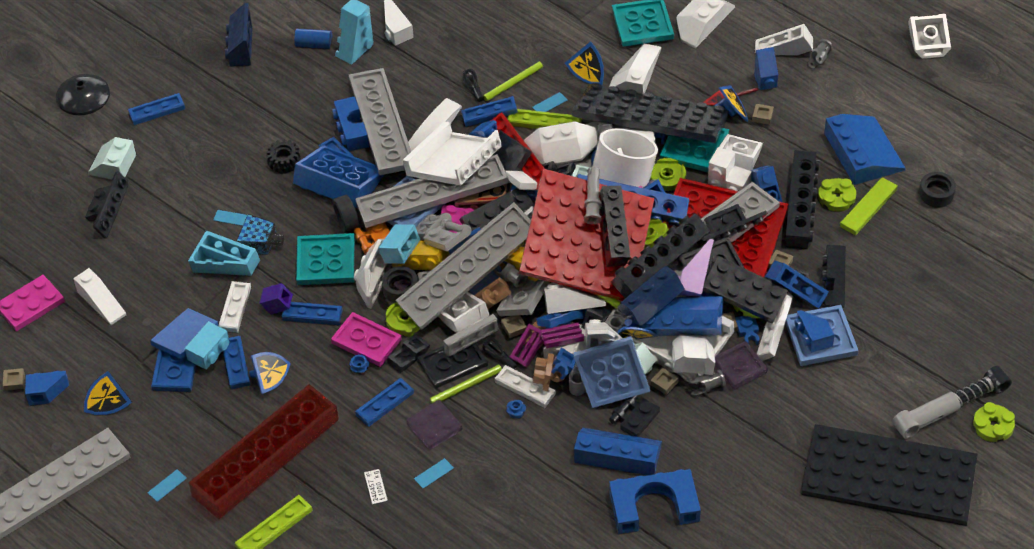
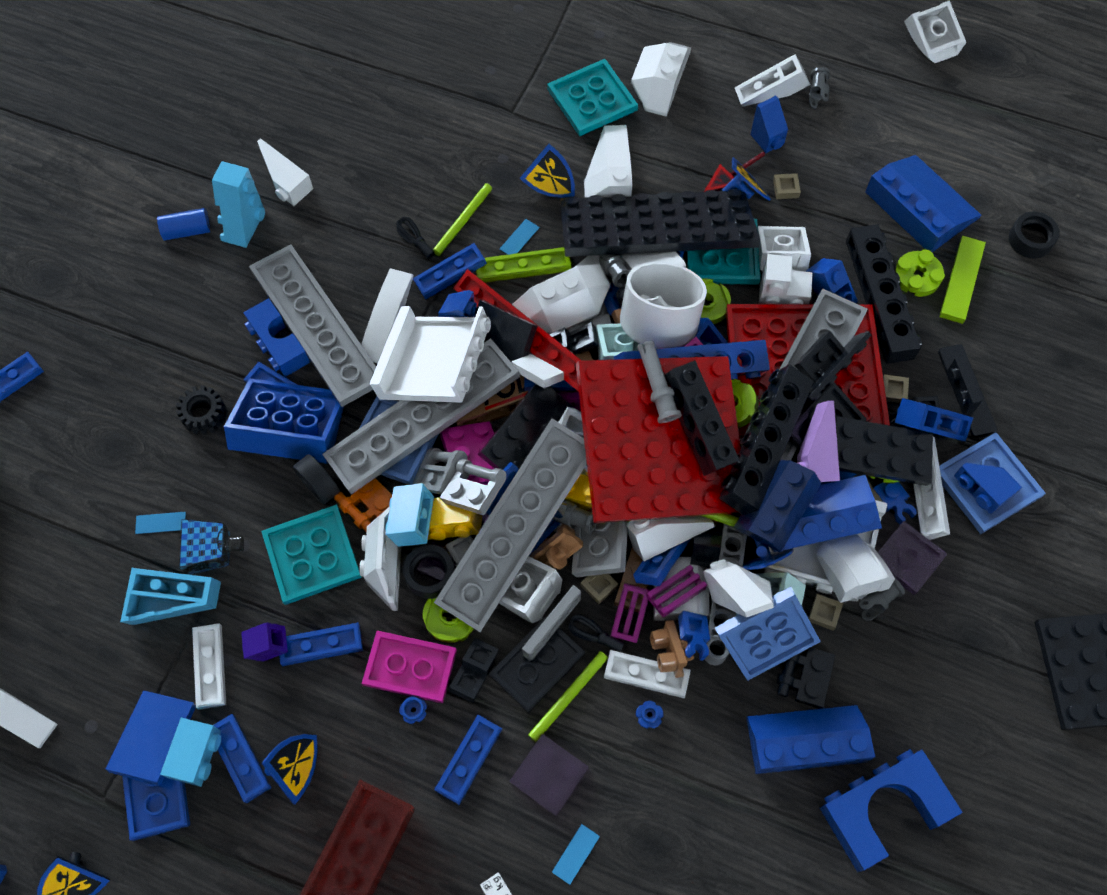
camera: 20 degrees left, 15 degrees up
dark blue slope [225,3,253,66] -> none

